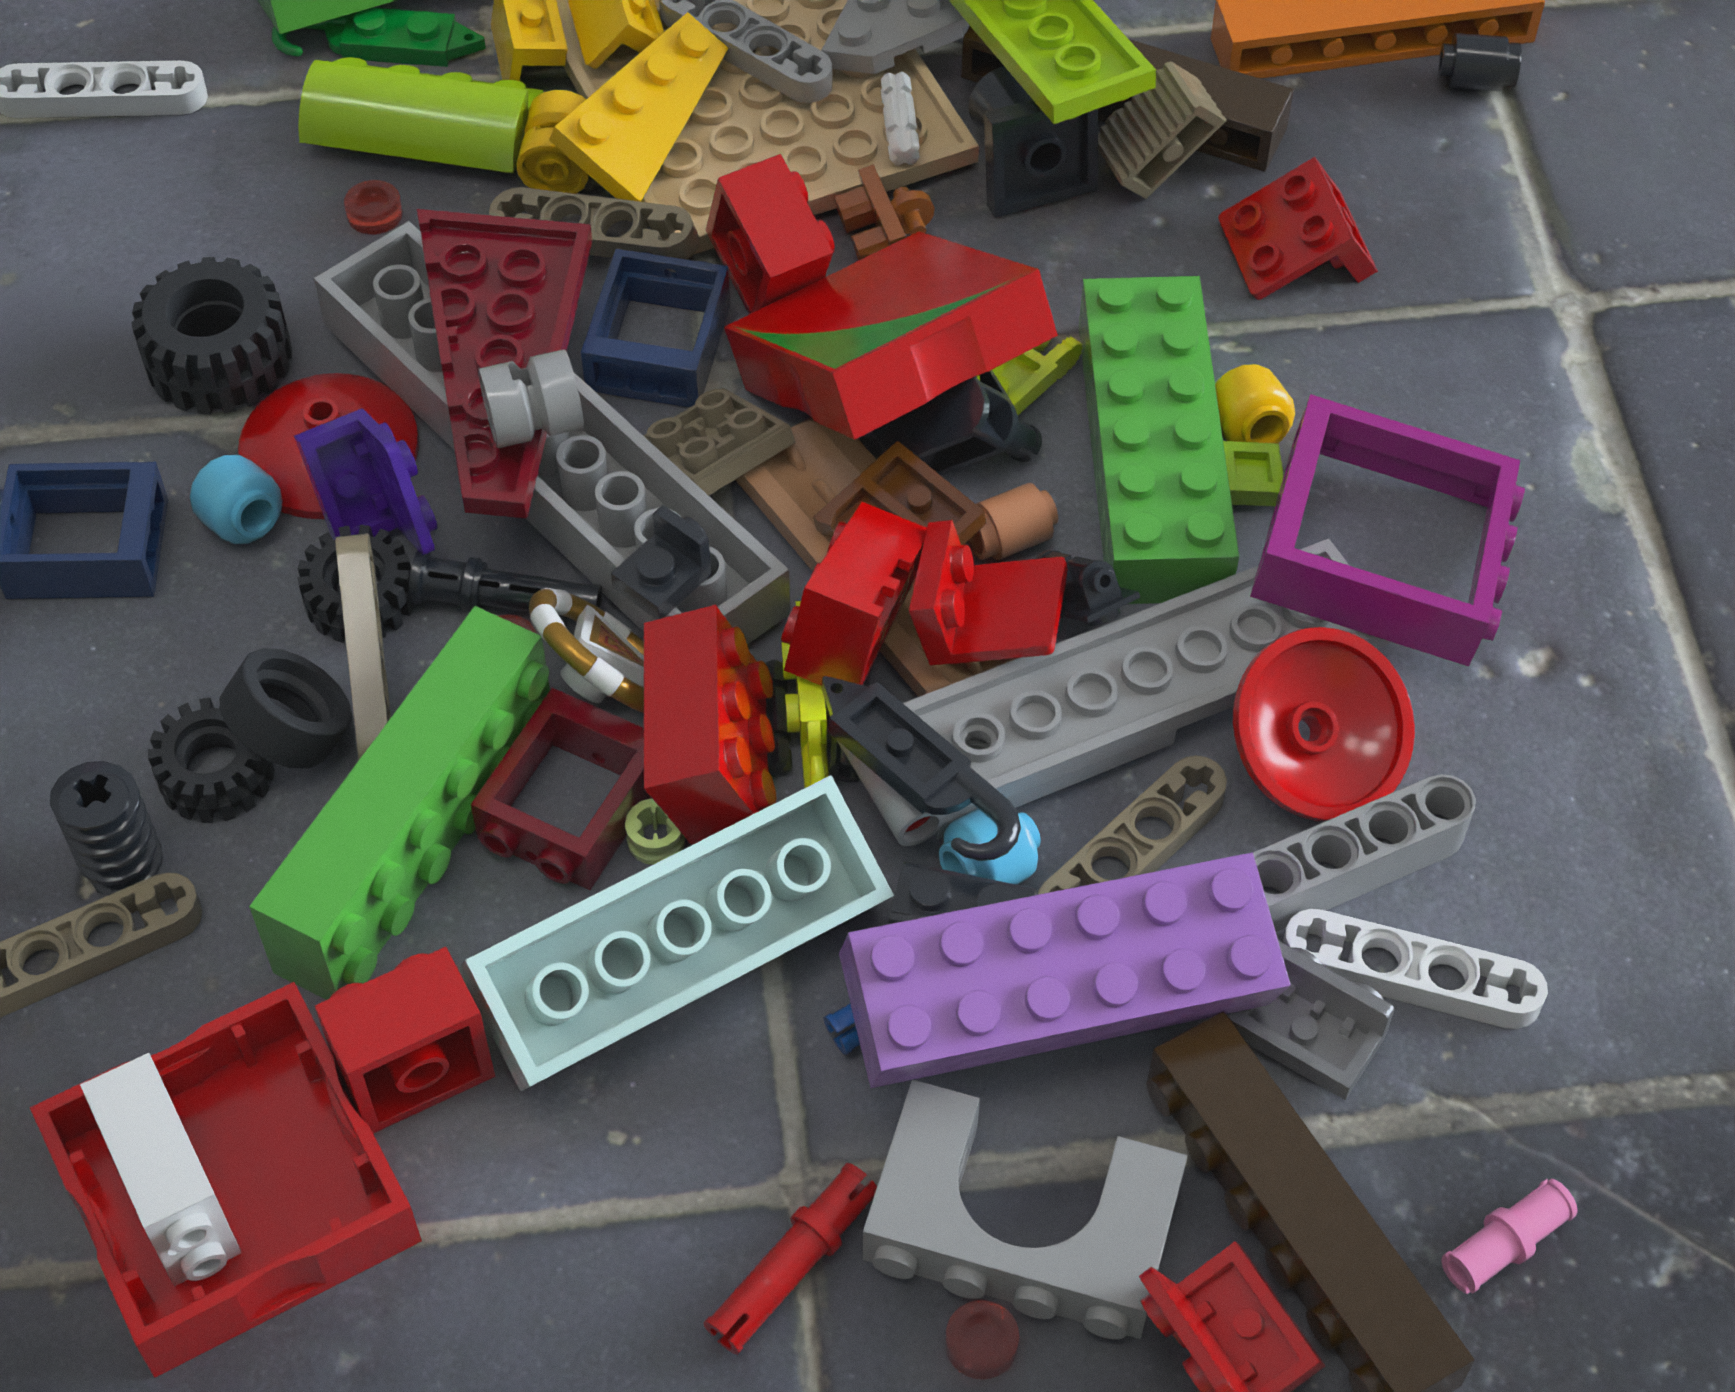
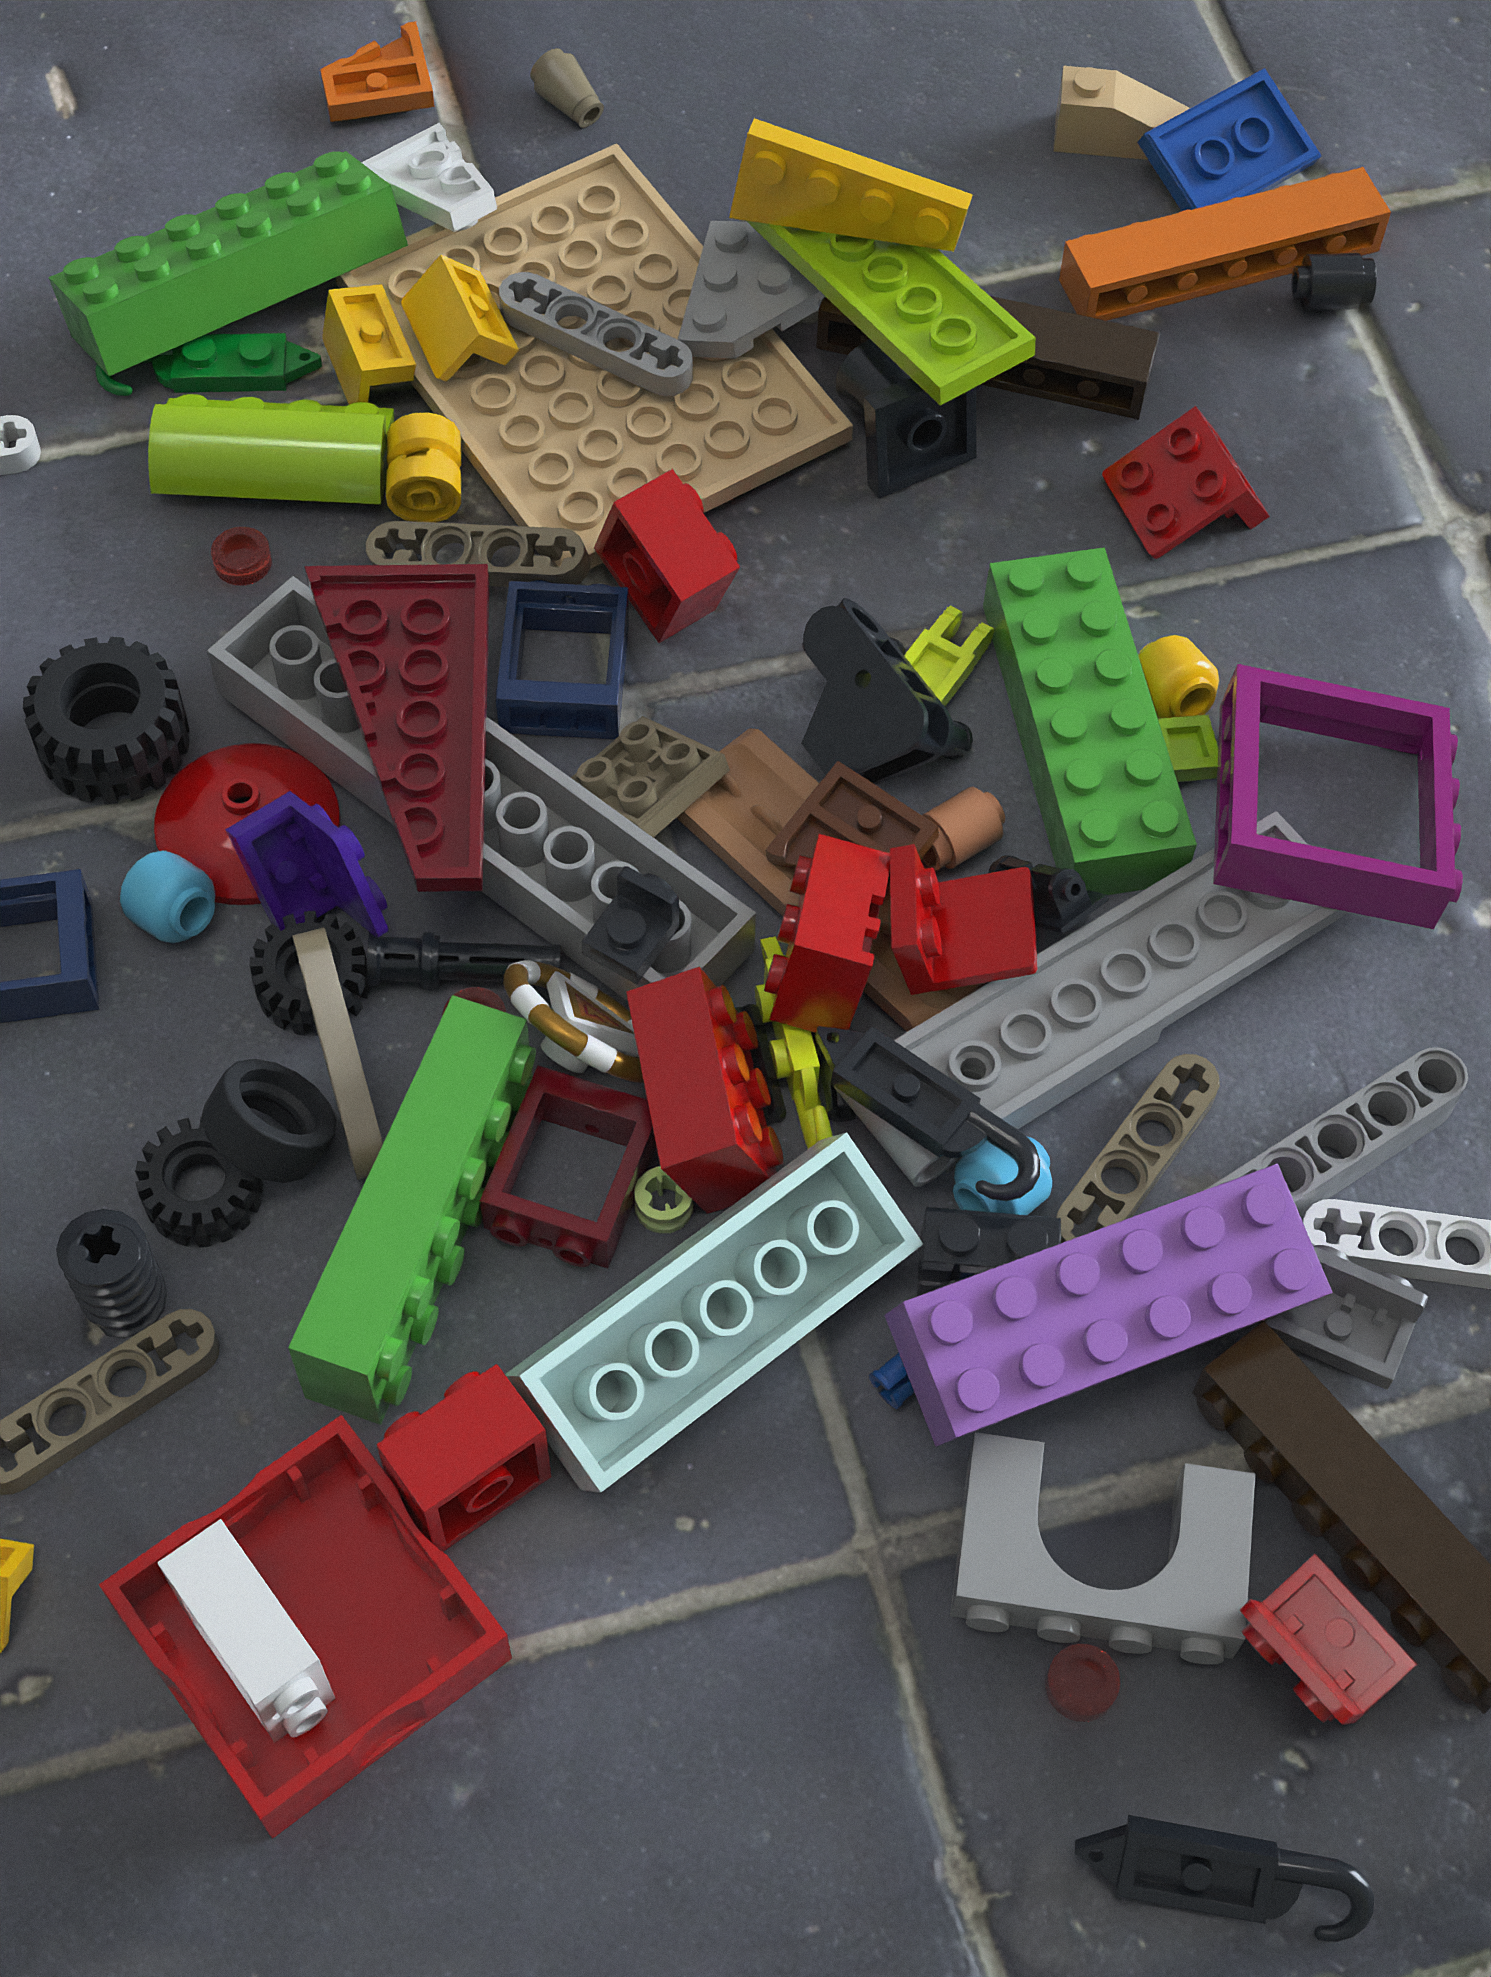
camera: 10 degrees left, 5 degrees up
light grey wheel [478,349,584,448] -> none
yellow wing [549,12,728,202] -> none
red pin [703,1163,877,1355] -> none
red tile [724,231,1058,440] -> none
dark orange hips [834,164,935,261] -> none
white axle [881,71,920,166] -> none
dark tan brick [1098,61,1227,199] -> none
red dish [1233,627,1415,821] -> none

